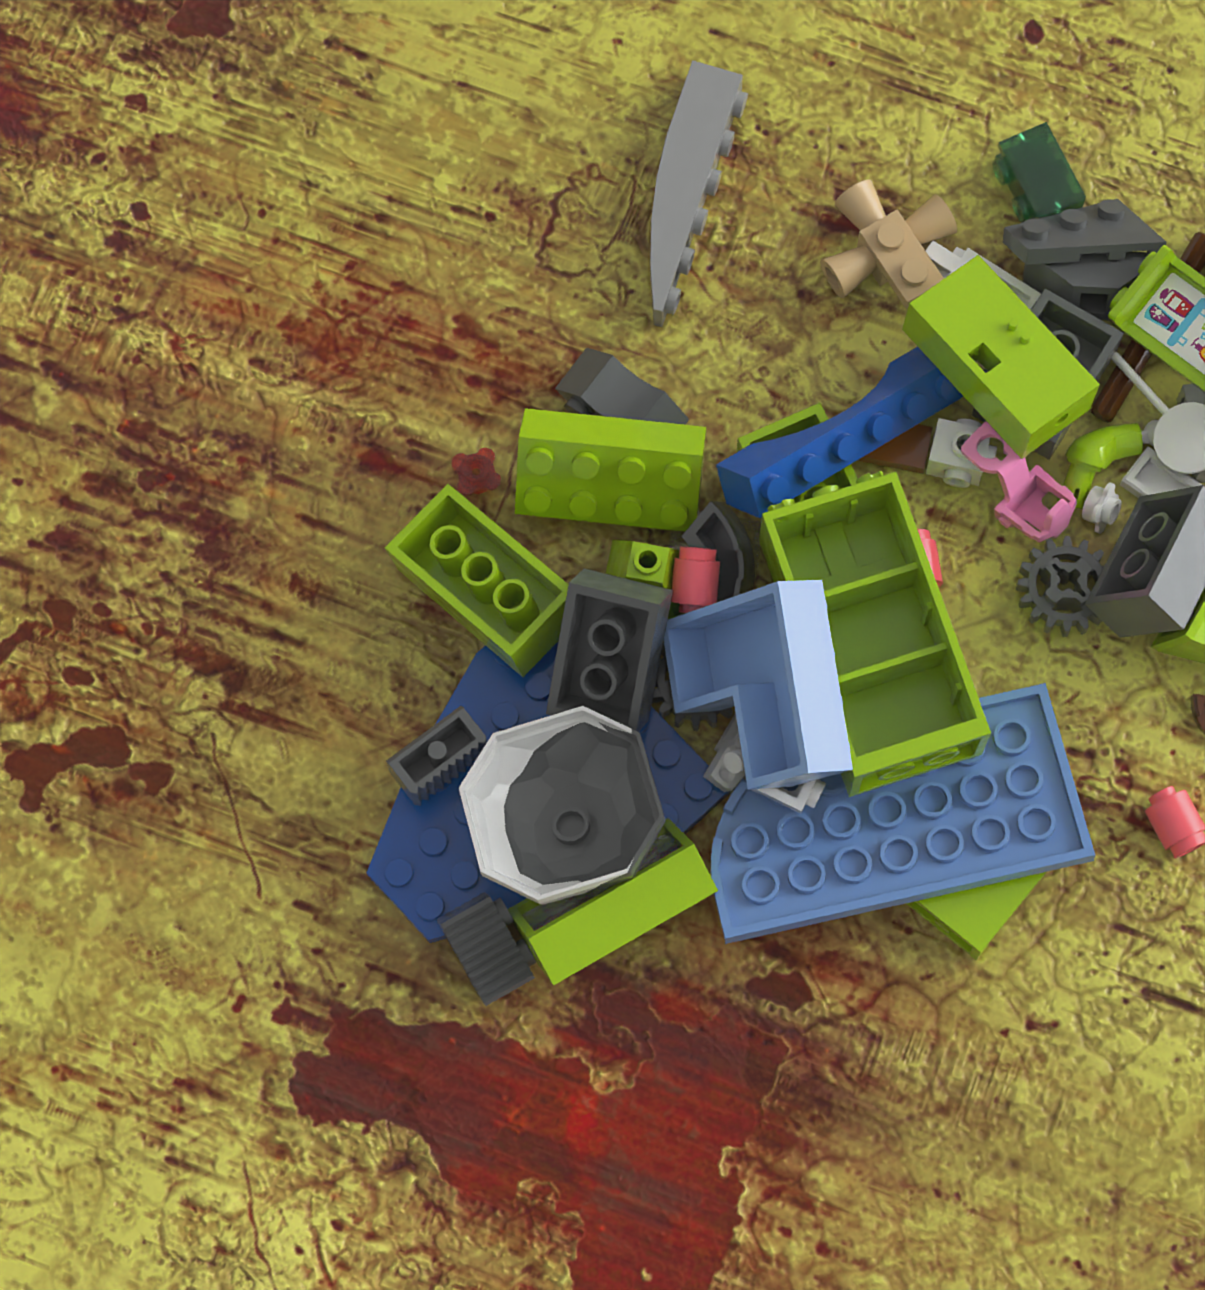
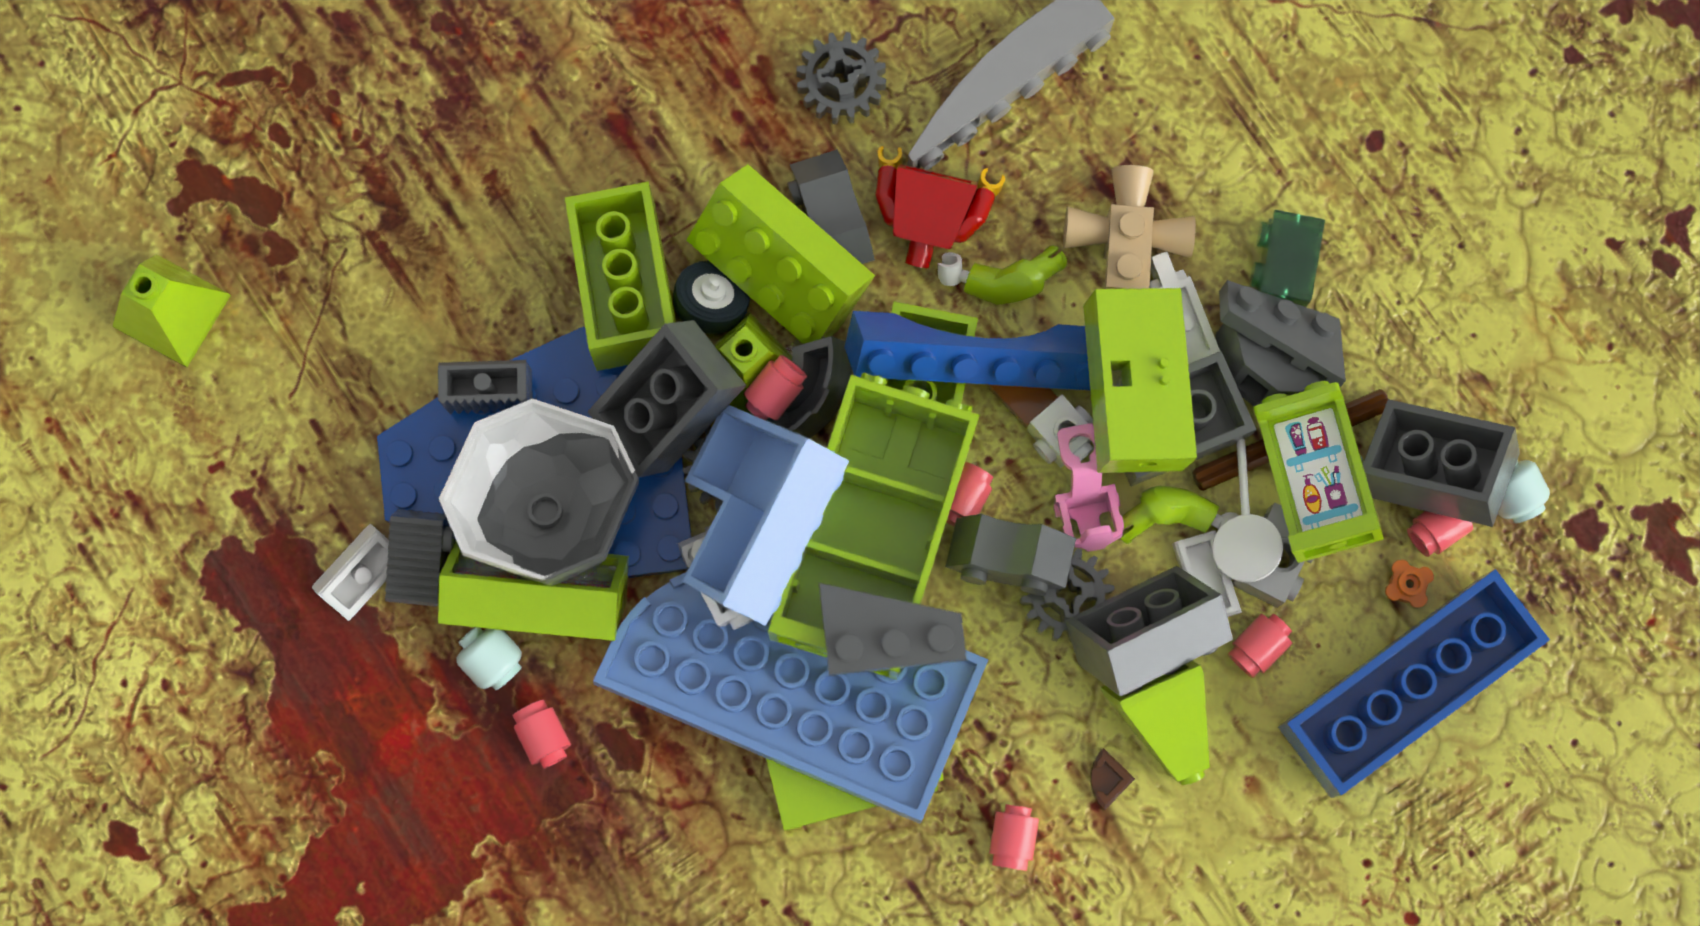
camera: 30 degrees right, 5 degrees up
clear red plate [451,448,501,496] -> none
white plate [1082,482,1121,534] -> none
none -> lime slope [113,254,231,367]
none -> white slope [312,524,389,621]
none -> light aqua head [456,627,522,690]
none -> coral brick [512,700,571,768]
none -> black wheel [673,261,750,334]
none -> dark grey gear [796,32,886,124]
none -> dark grey wing [819,583,967,676]
none -> red torso [875,146,1005,268]
none -> lime arm [938,245,1067,305]
none -> dark grey brick [945,514,1076,595]

